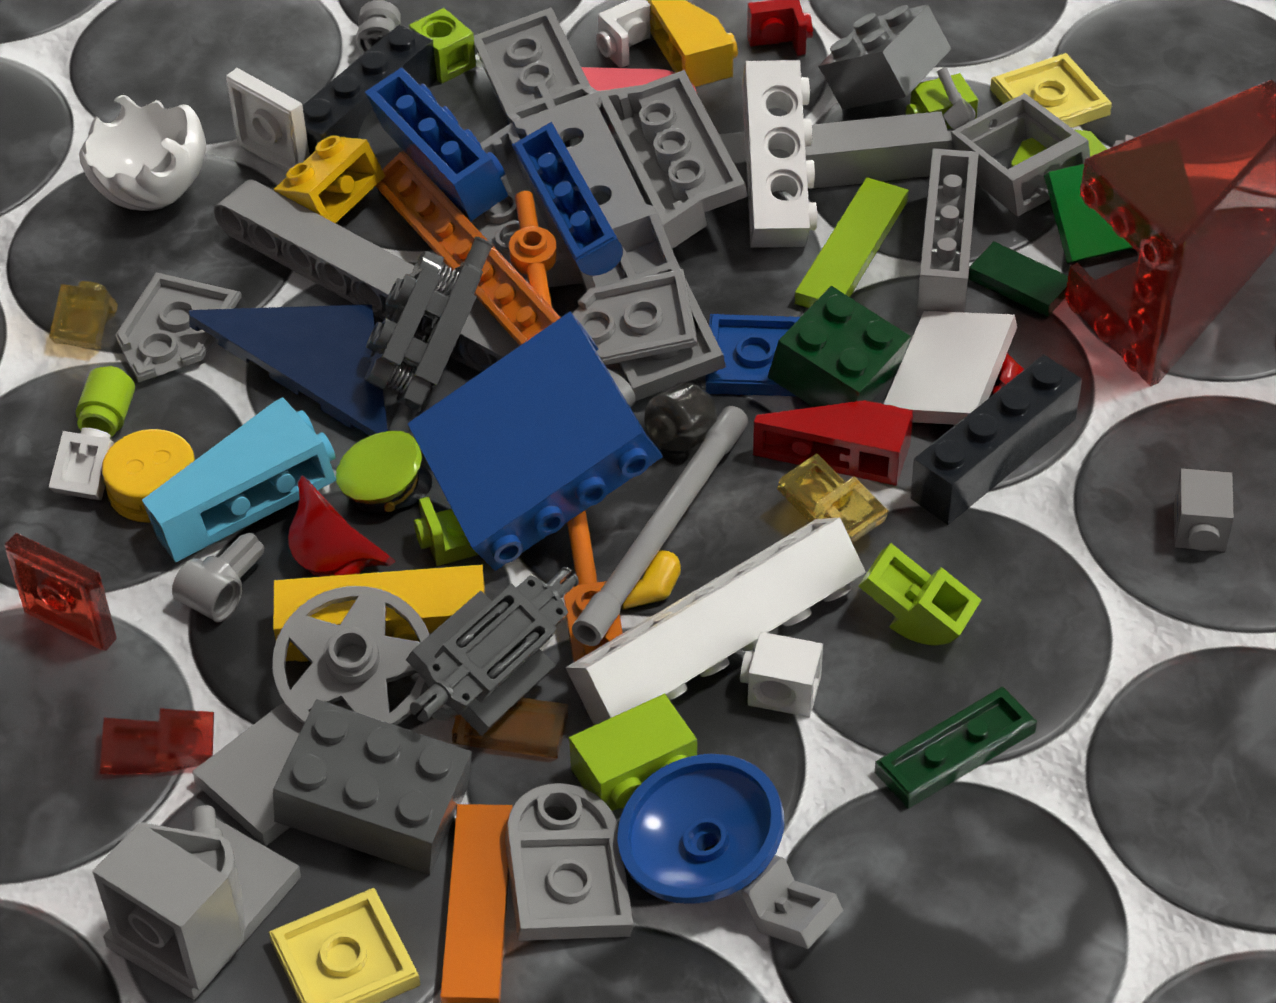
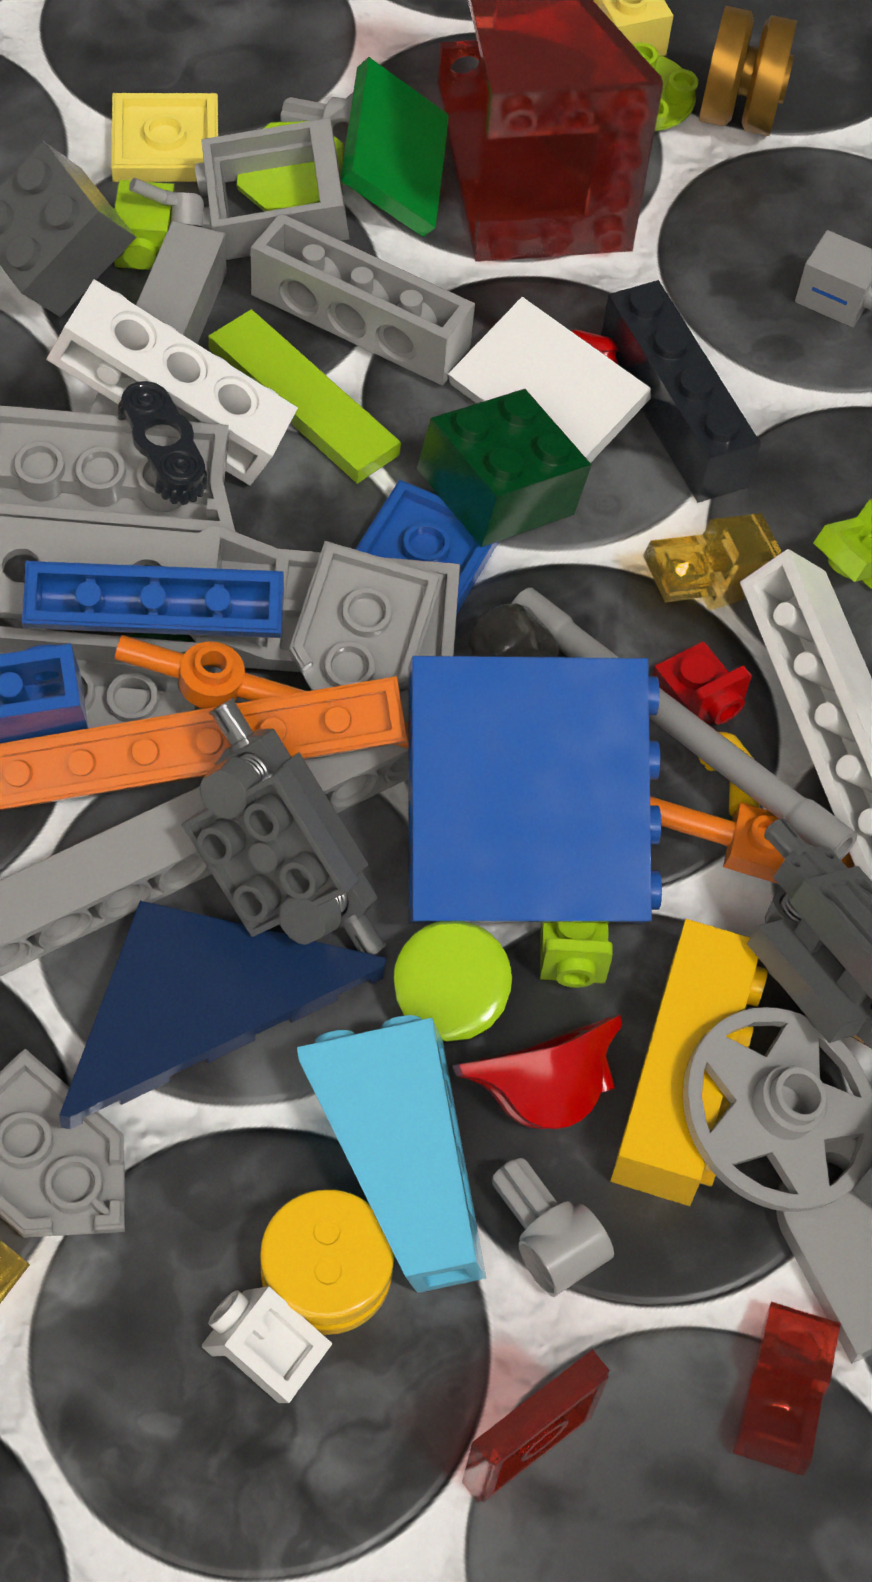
camera: 75 degrees left, 10 degrees up
lime brick [76,366,135,438] -> none
red slope [753,400,913,486] -> none
dark green tile [968,241,1074,317] -> none
none -> black piece [118,381,207,505]
none -> red bracket [652,641,752,725]

